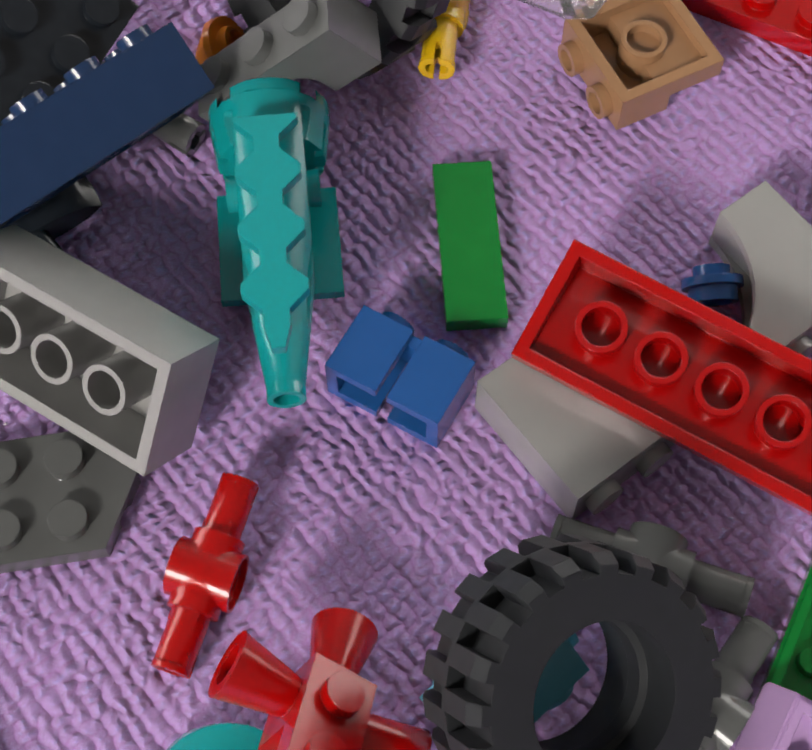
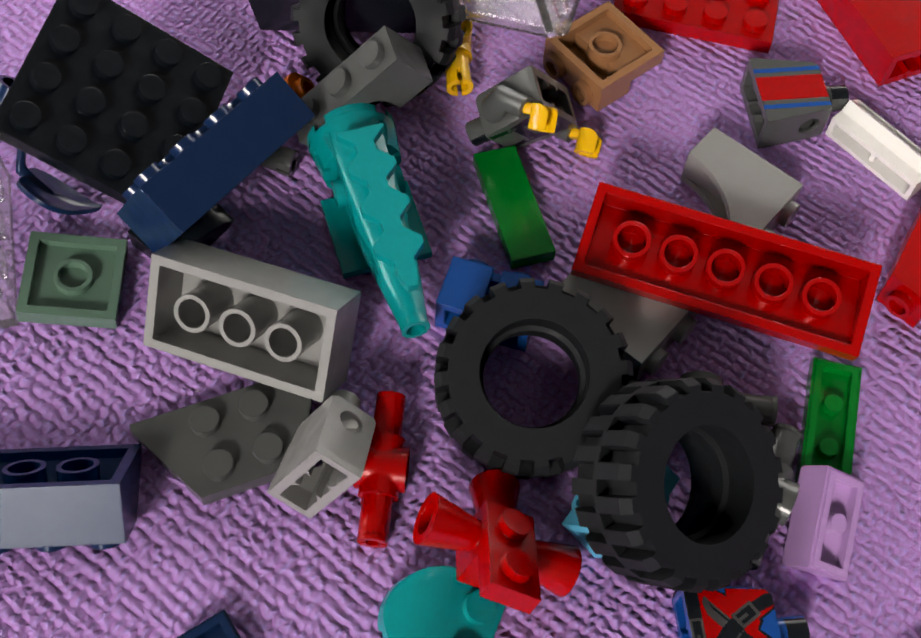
camera: 15 degrees left, 5 degrees down
blue plate [681,263,744,307] -> none
none -> light grey torso [267,390,376,519]
none -> black tyre [434,278,634,480]
none -> dark grey torso [465,65,602,158]

